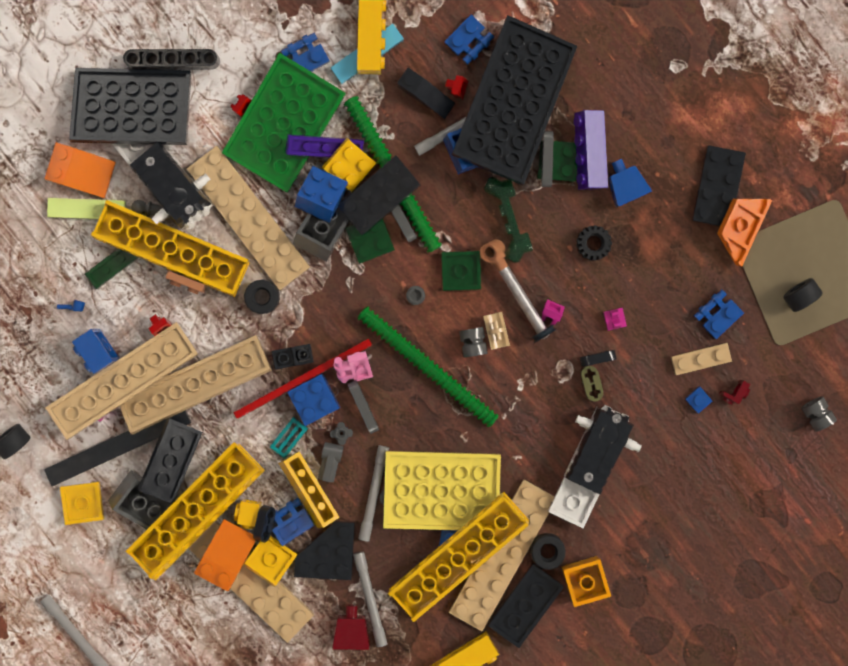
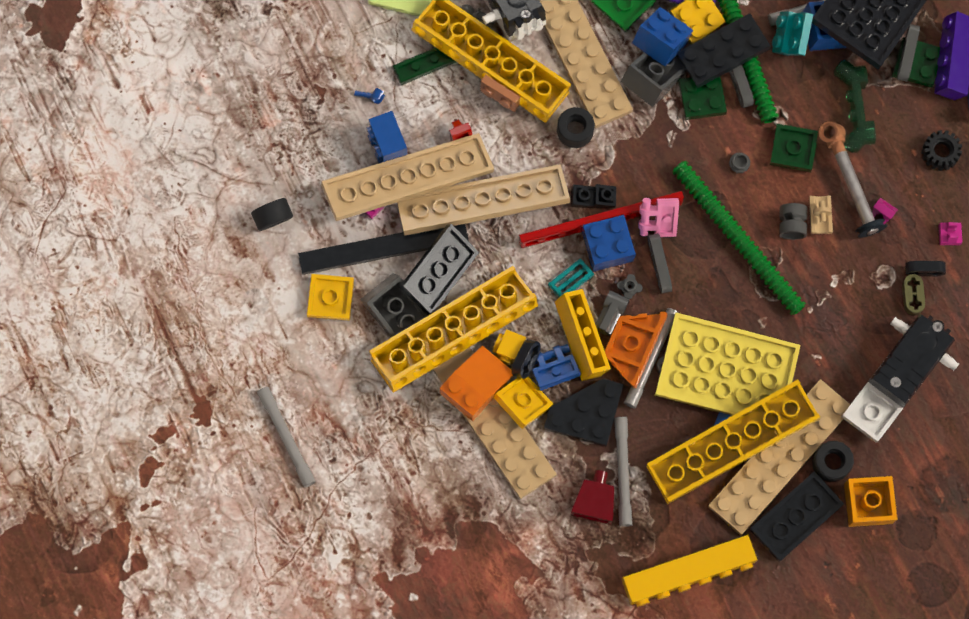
camera: 10 degrees right, 15 degrees down
none -> orange wing [605,312,668,389]
none -> teal plate [772,11,813,56]

